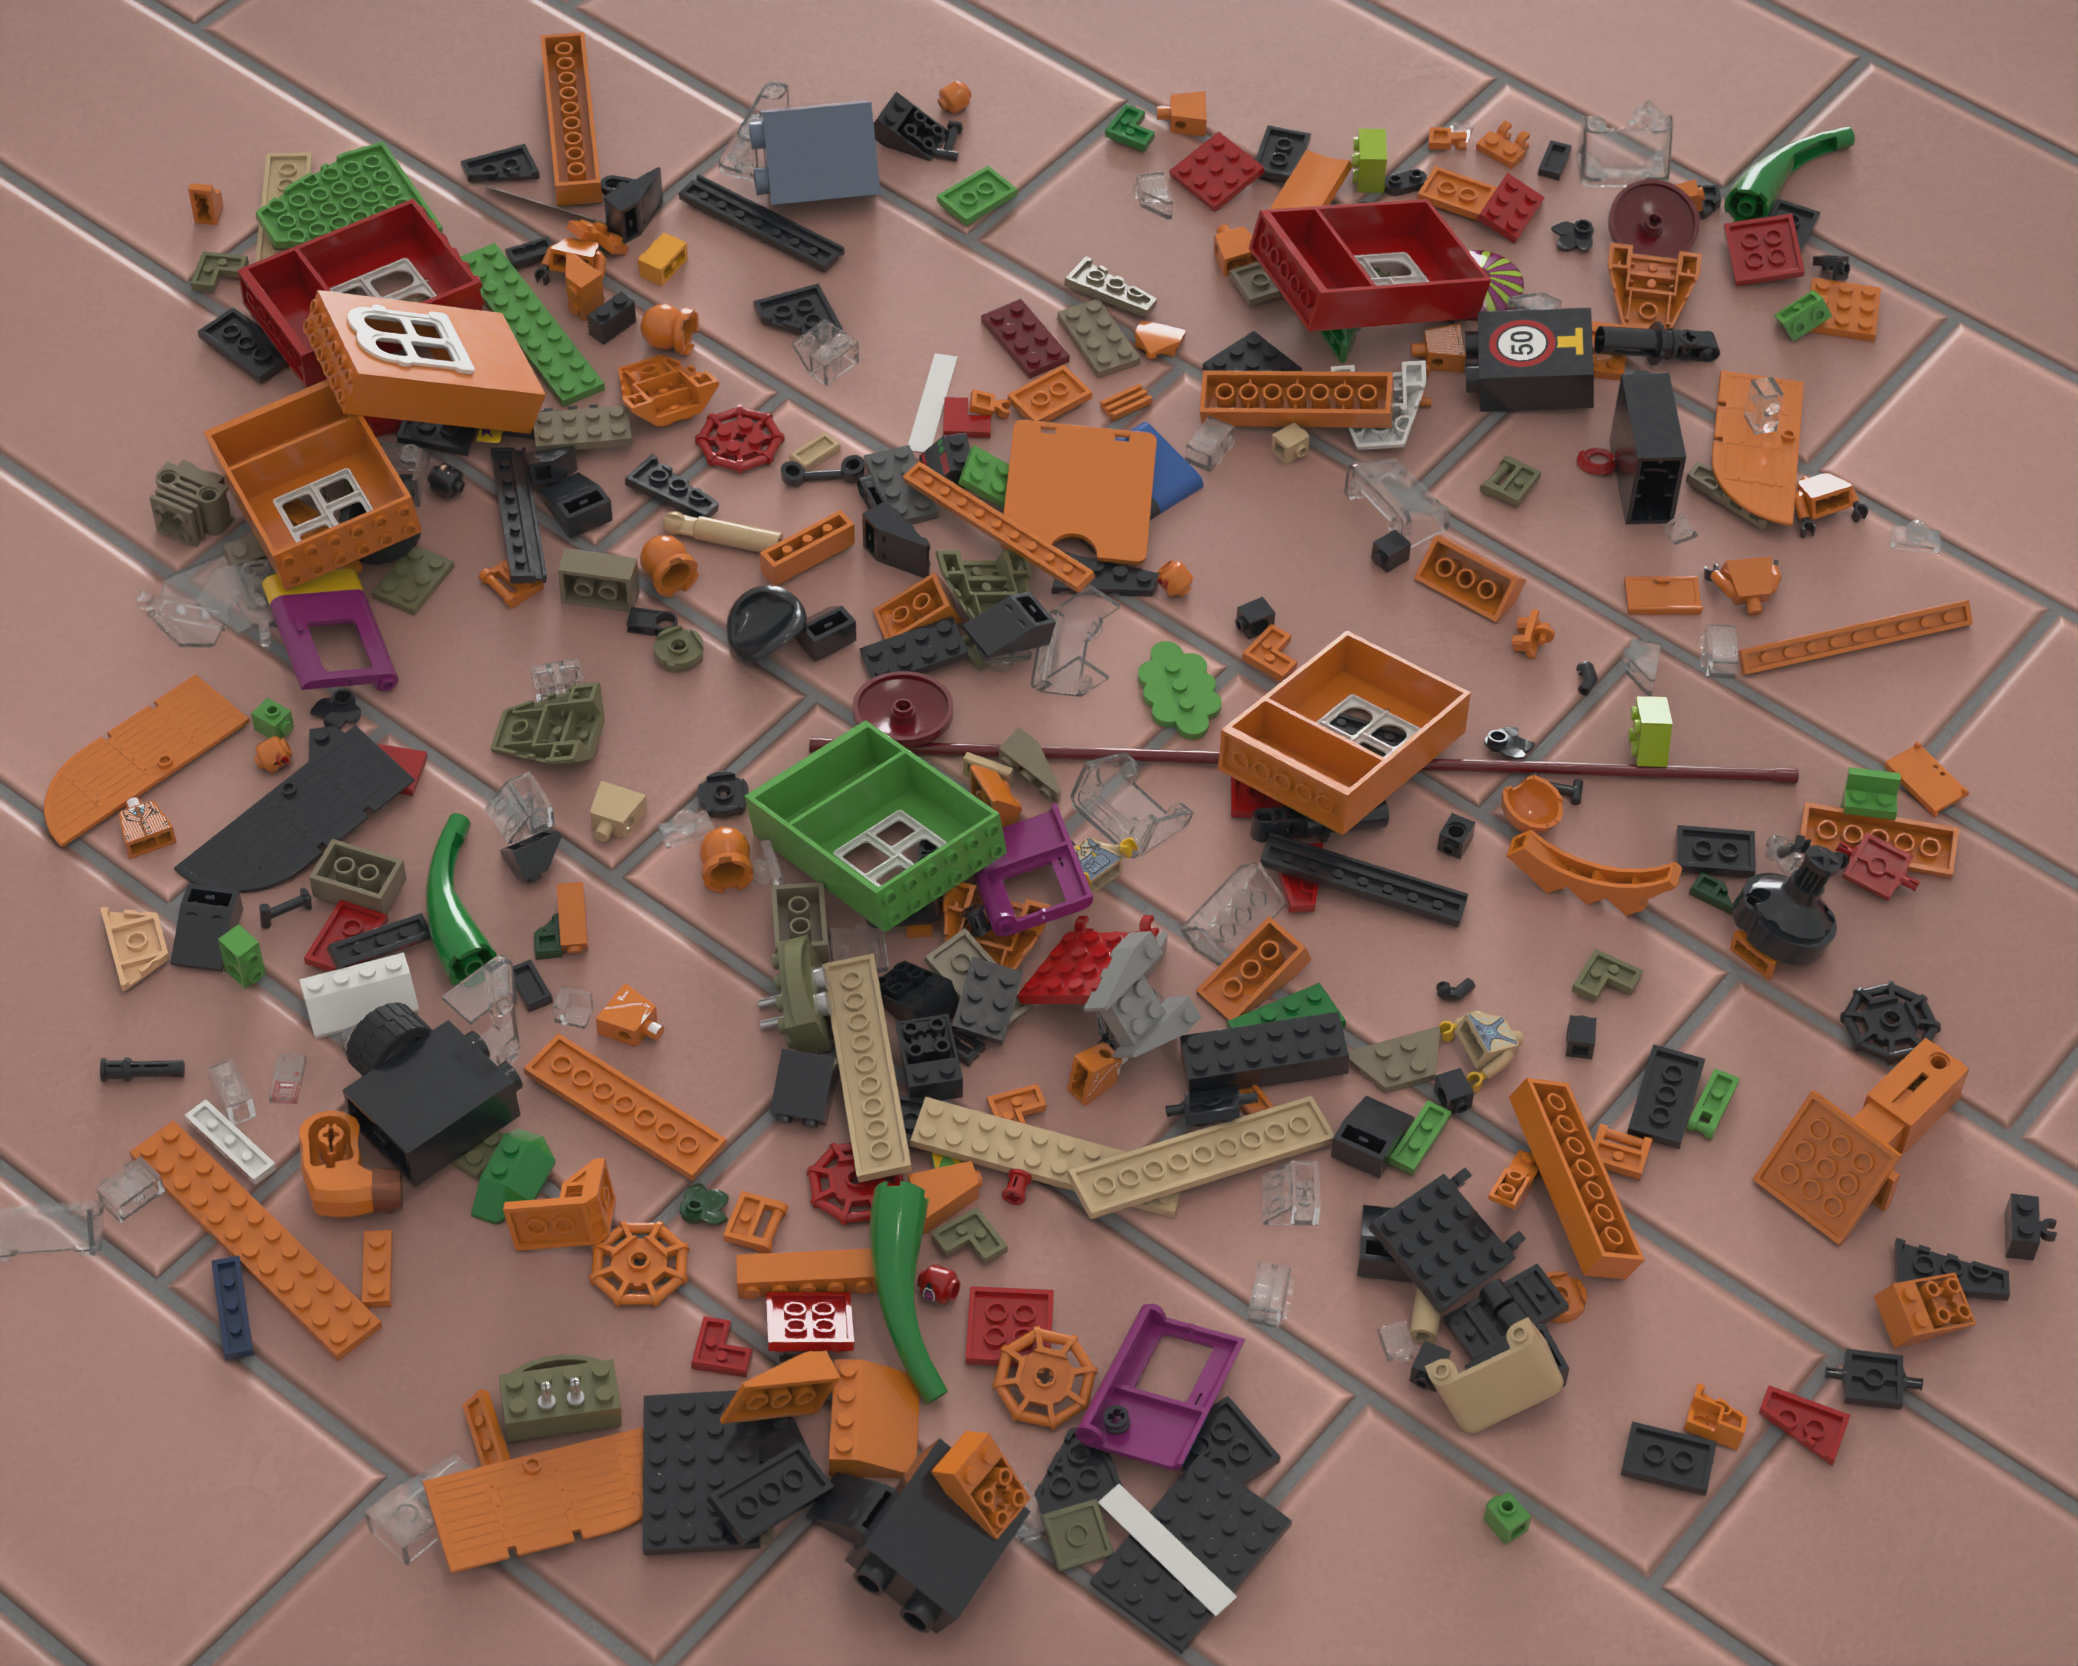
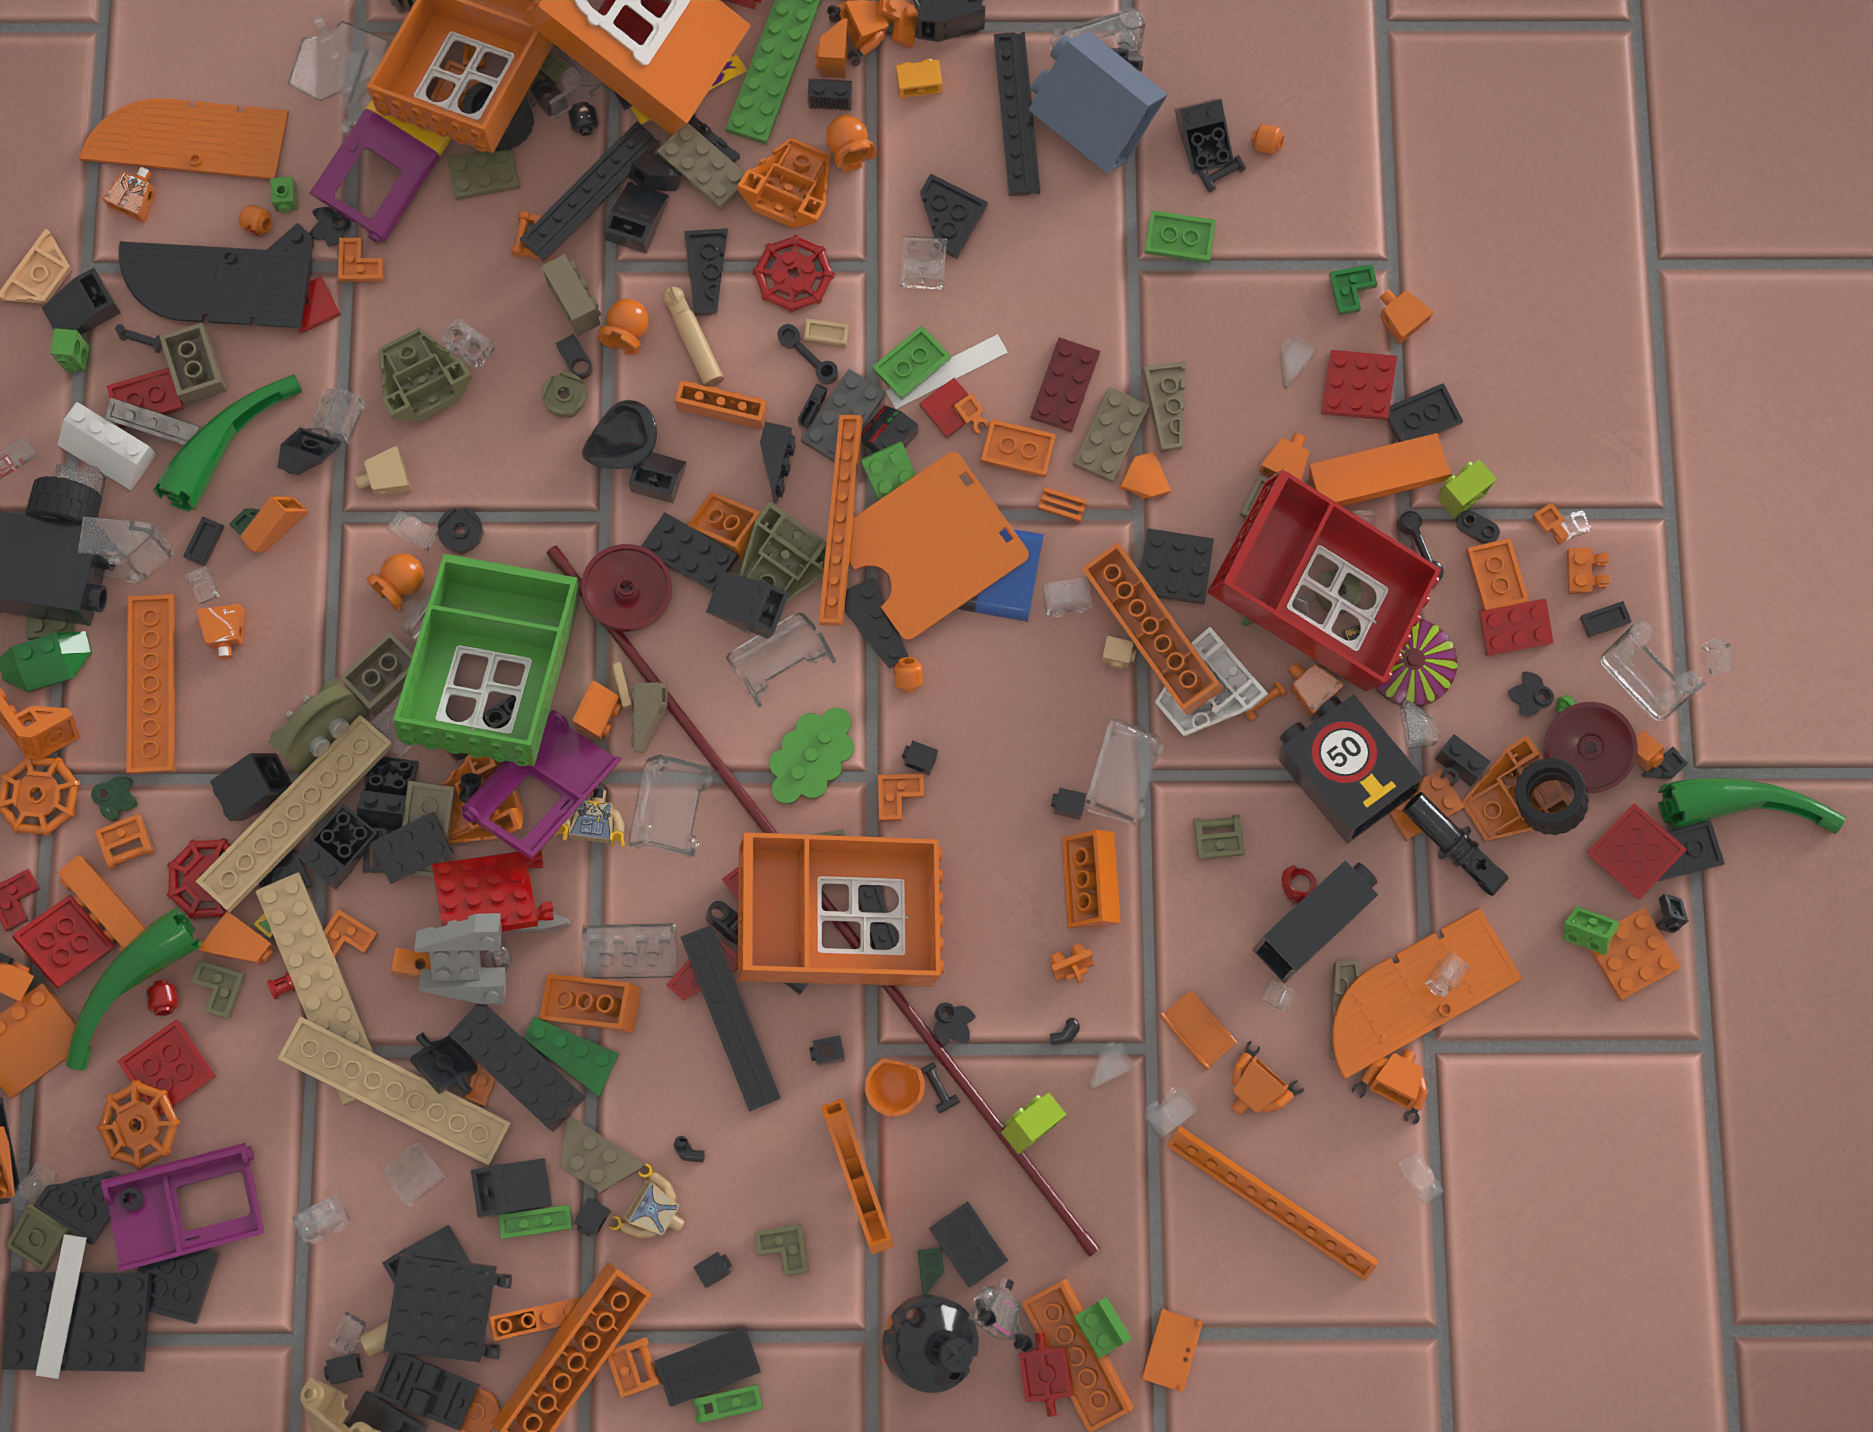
camera: 50 degrees right, 25 degrees up
none -> orange plate [338,238,384,282]
none -> bright green plate [872,326,951,400]
none -> black brick [1435,734,1491,786]
none -> black tyre [1515,758,1589,835]
none -> bright green plate [1556,695,1577,713]

